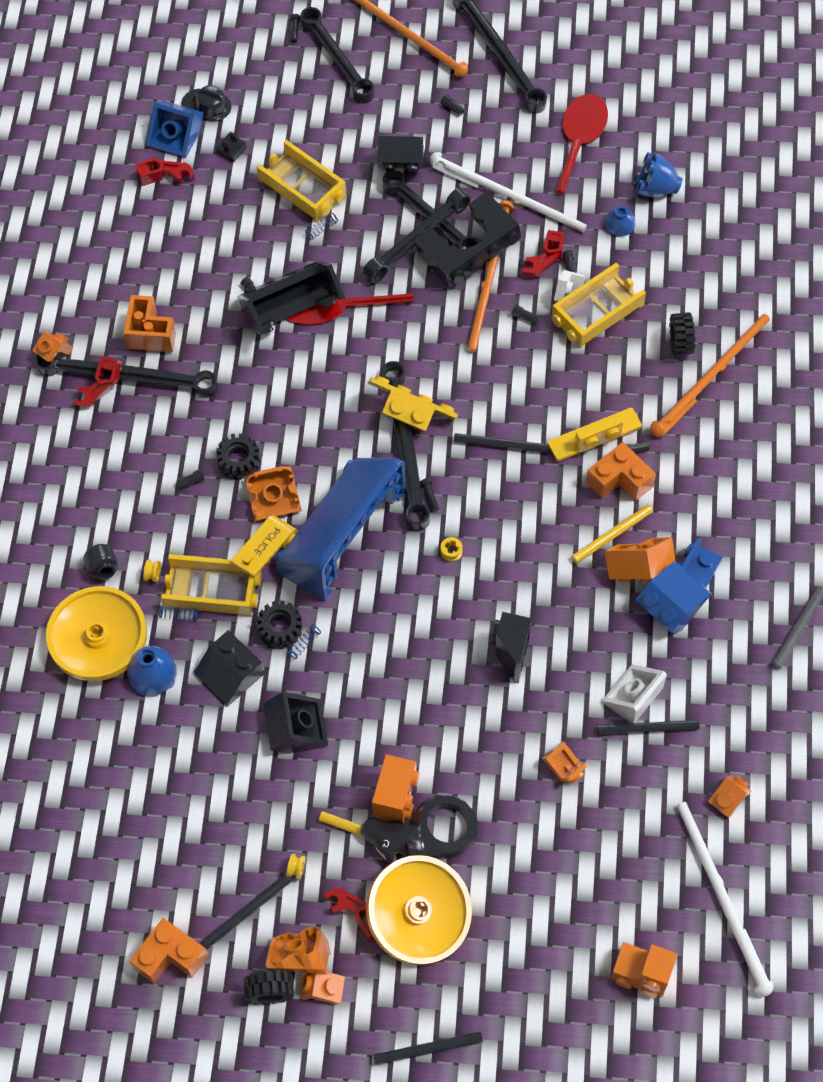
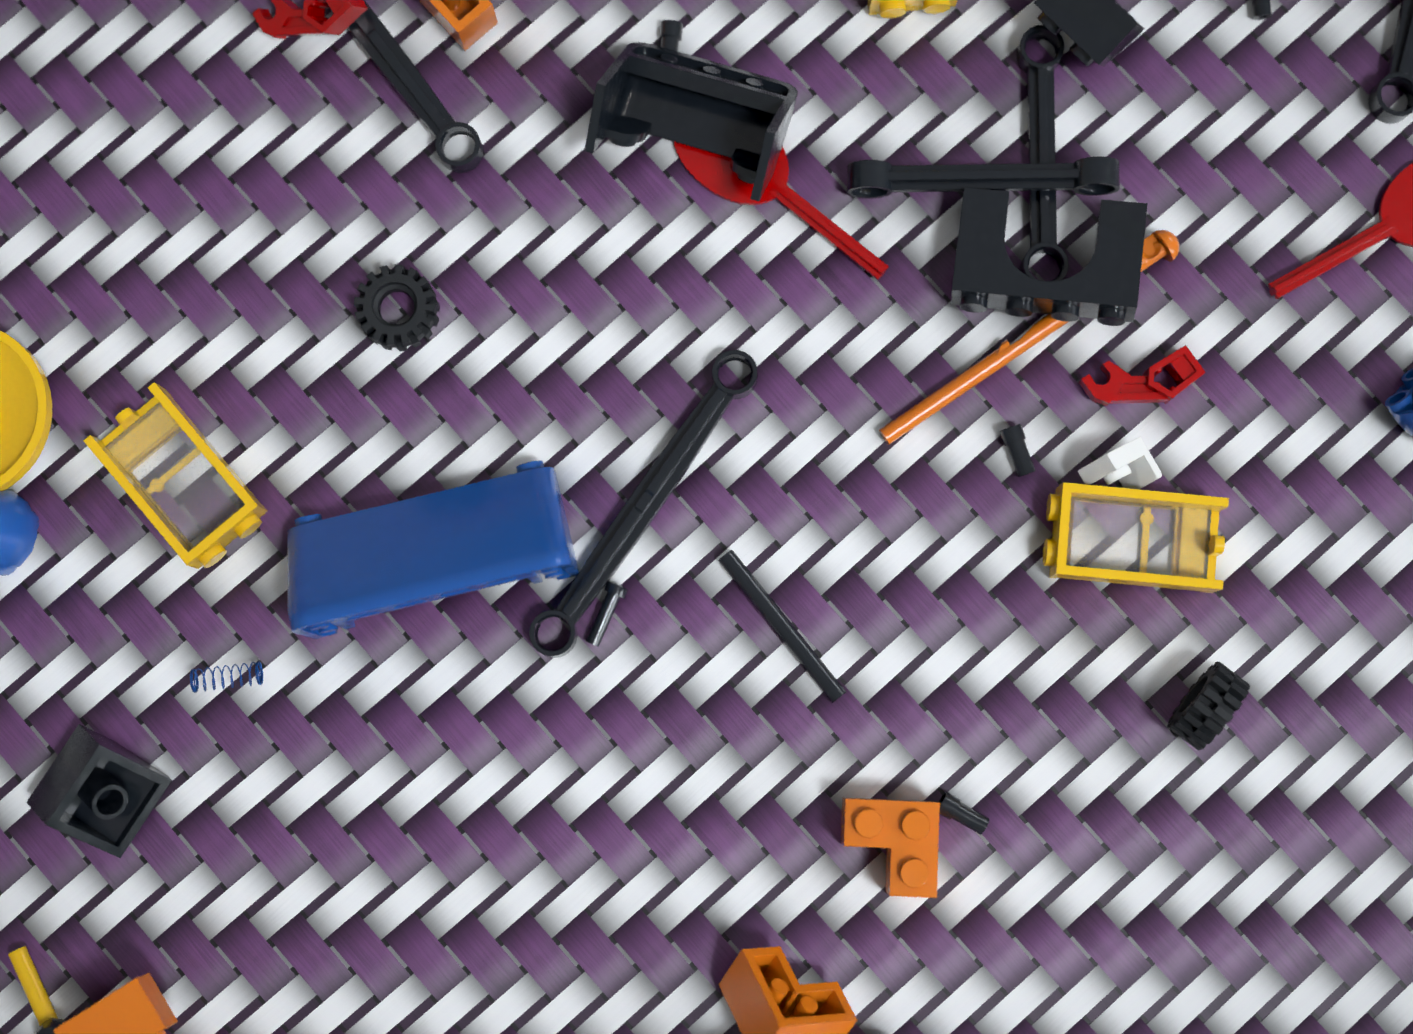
camera: 45 degrees right, 20 degrees up
black head [83,544,119,580] -> none
yellow bush [143,559,161,583] -> none
blue piece [159,606,198,622] -> none
black piece [176,469,205,490] -> none
black slope [194,630,264,707] -> none
yellow door [231,515,298,578] -> none
orange slope [244,466,302,521] -> none
black tyre [257,600,303,649] -> none
blue piece [305,212,338,240] -> none
yellow bracket [368,376,458,432] -> none
white bar [429,152,587,233] -> none
yellow bush [441,537,463,562] -> none
black slope [492,612,532,683] -> none
yellow bracket [548,408,642,462] -> none
black piece [562,250,576,273] -> none
yellow bar [571,504,653,564] -> none
blue brick [604,206,635,236] -> none
orange bar [650,314,770,437] -> none

